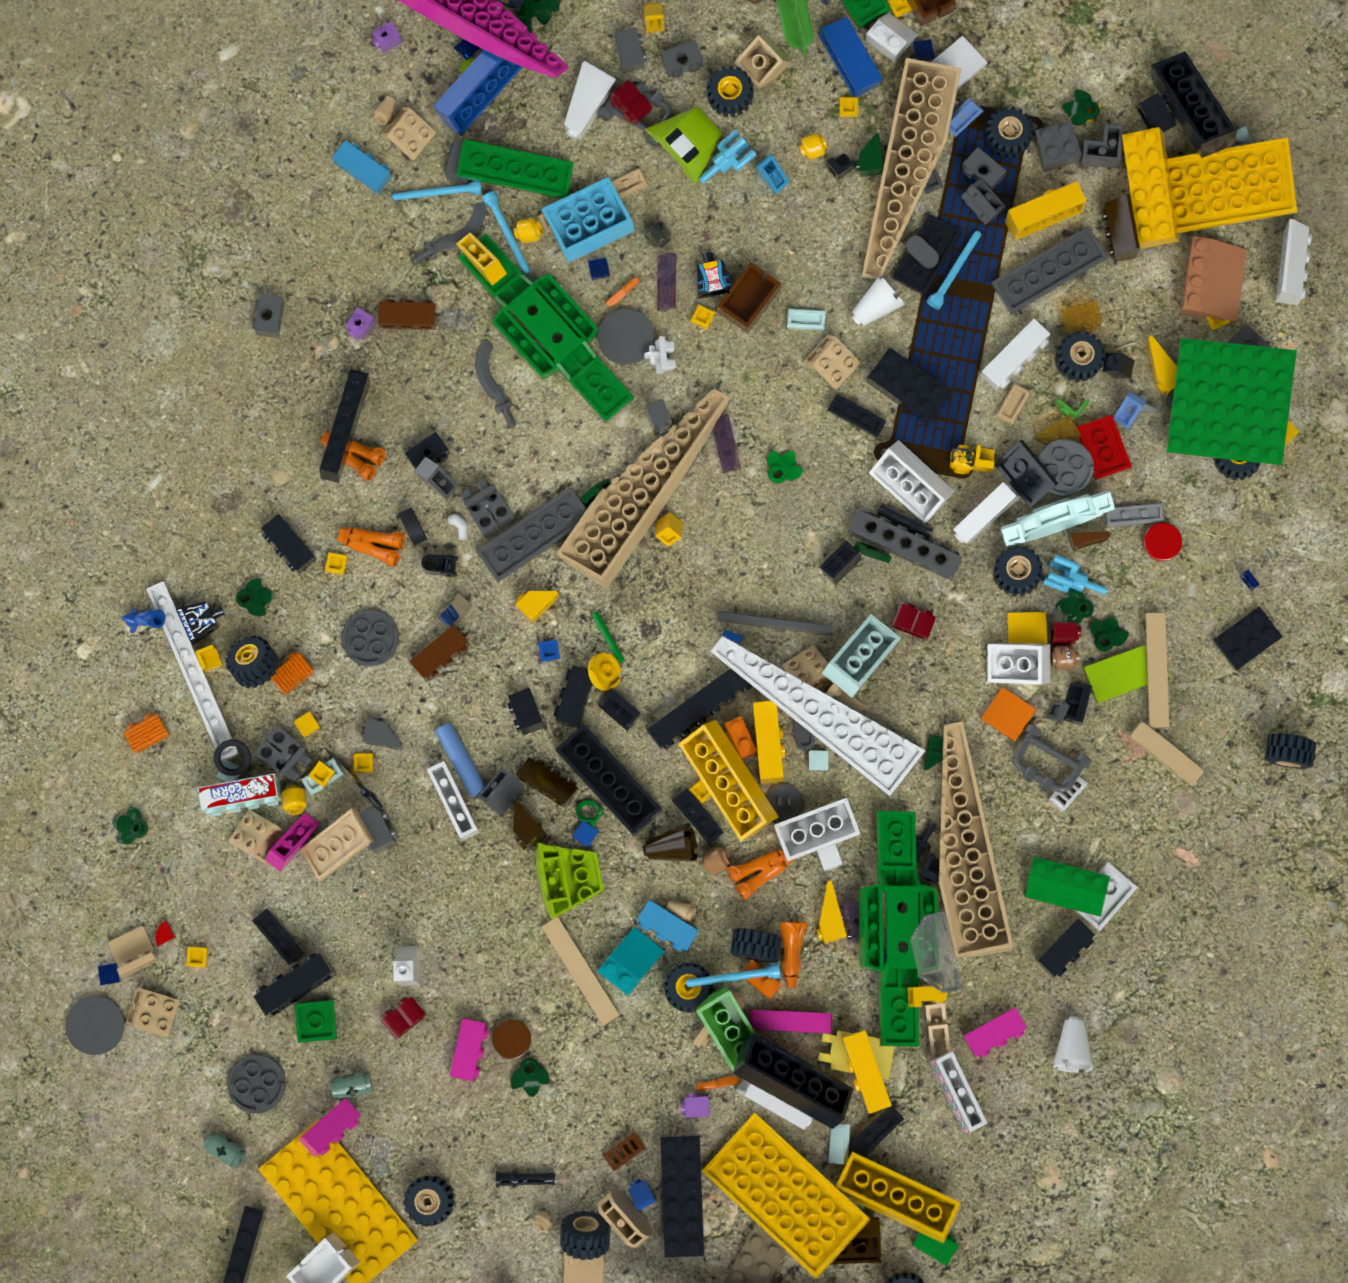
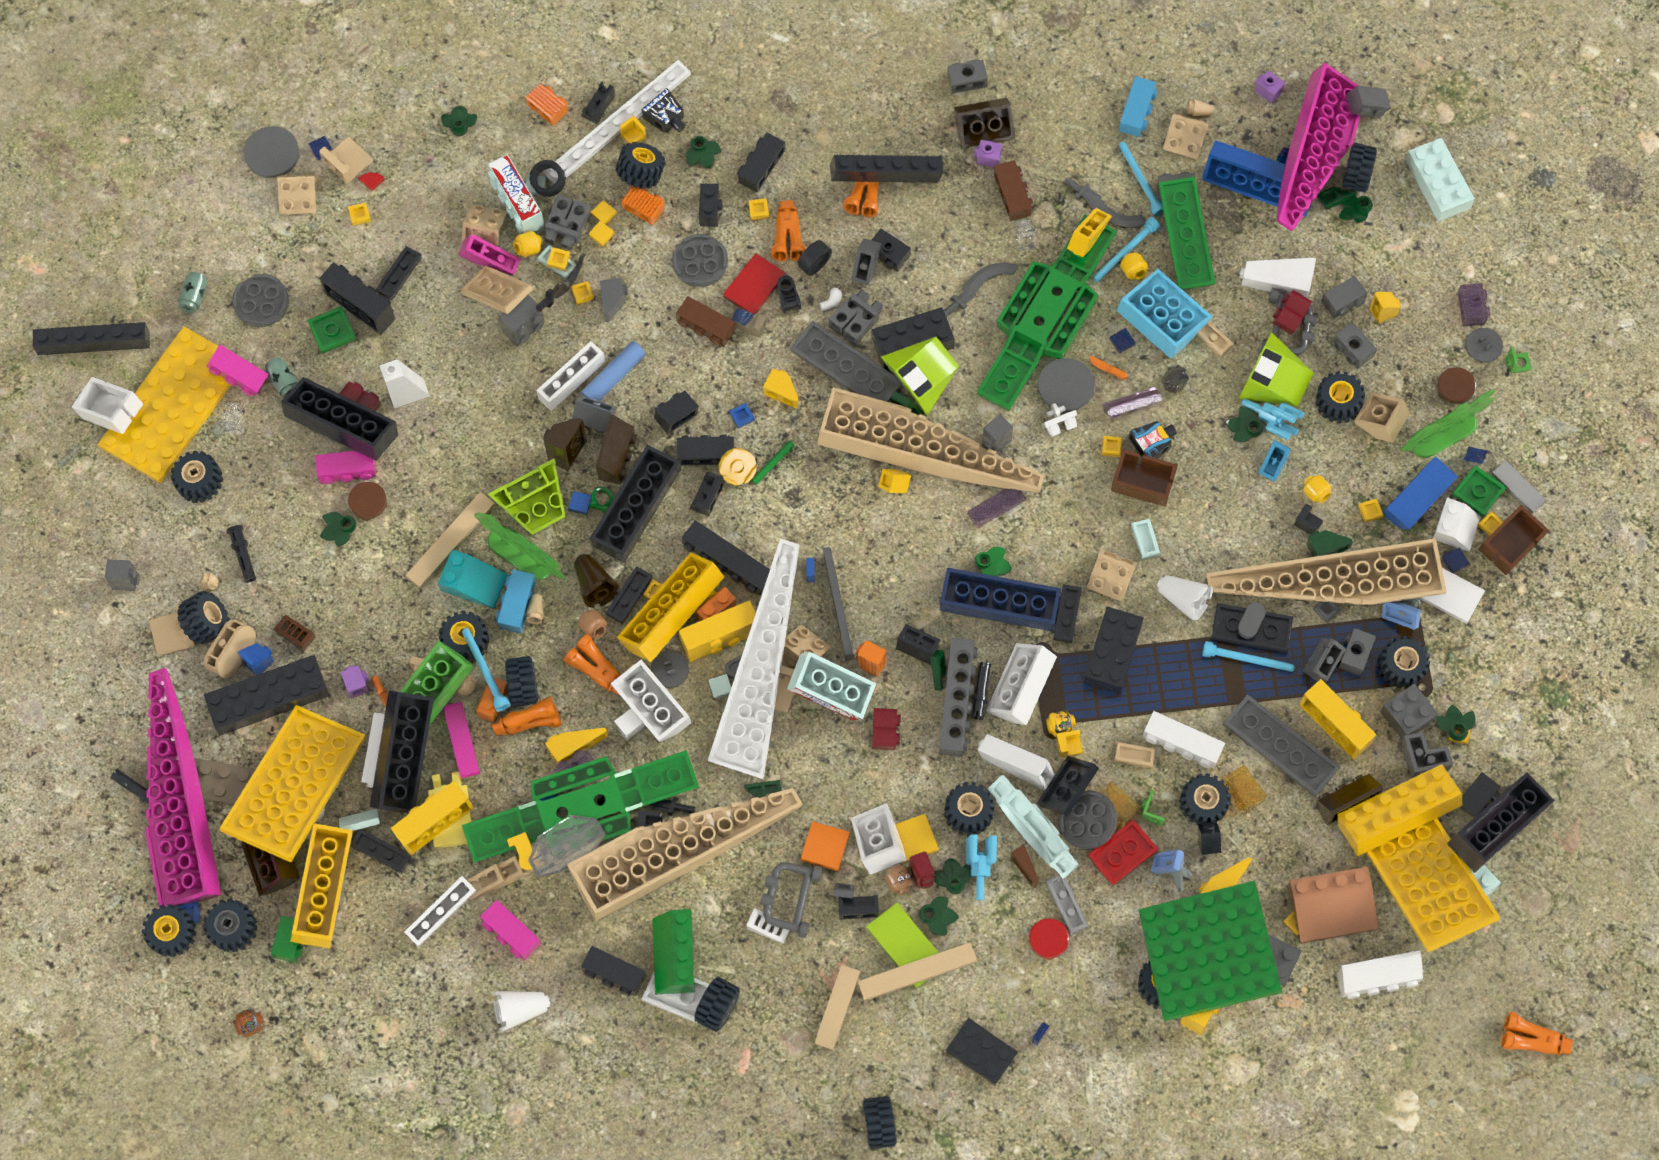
camera: 65 degrees right, 10 degrees down
blue animal [122,609,165,633] -> none
none -> black brick [281,377,398,461]
none -> bright green plant [474,512,566,580]
none -> black hinge [581,82,615,124]
none -> yellow tile [591,200,617,225]
none -> black wheel [694,976,740,1032]
none -> black brick [699,183,722,227]
none -> red tile [723,253,786,314]
none -> orange brick [855,640,887,677]
none -> black brick [871,307,955,370]
none -> lime wedge [881,337,959,416]
none -> dark blue brick [940,567,1061,632]
none -> dark brown slope [954,97,1015,148]
none -> dark green plate [1226,407,1264,442]

